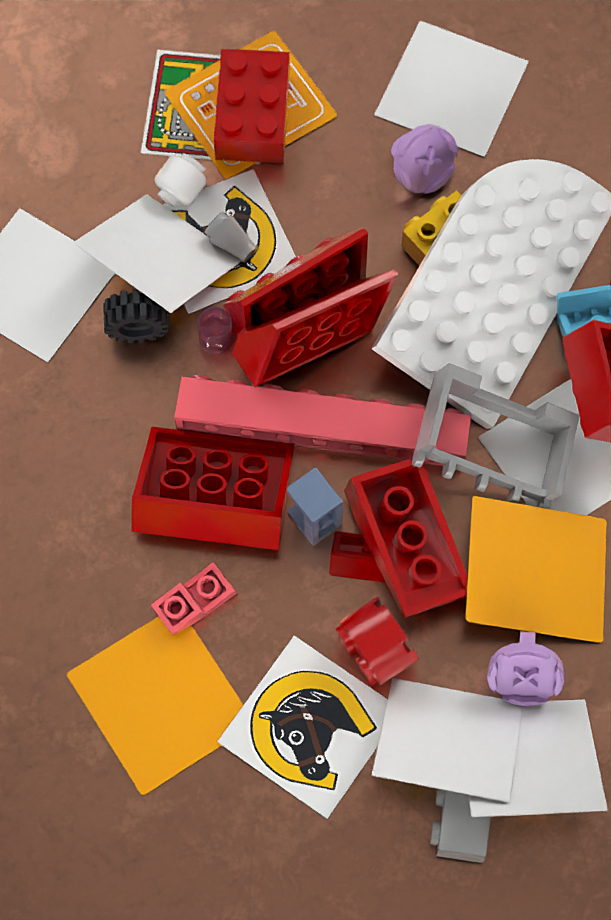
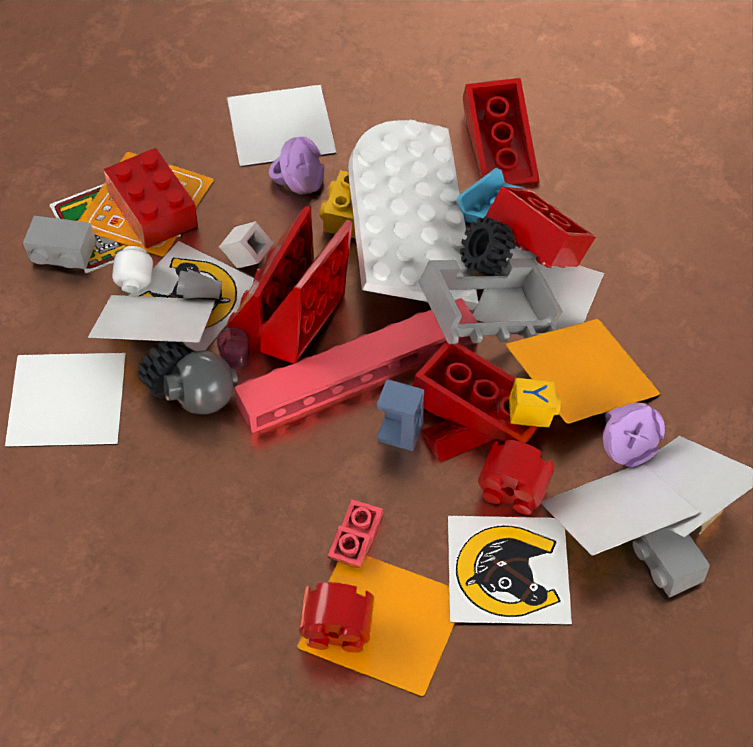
camera: 35 degrees left, 15 degrees down
red slope [131,426,295,550] -> none
none -> light grey brick [23,216,96,269]
none -> dark grey brick [163,351,238,414]
none -> white brick [219,221,274,268]
none -> red brick [299,582,374,653]
none -> black tyre [460,217,515,276]
none -> yellow brick [509,378,561,428]

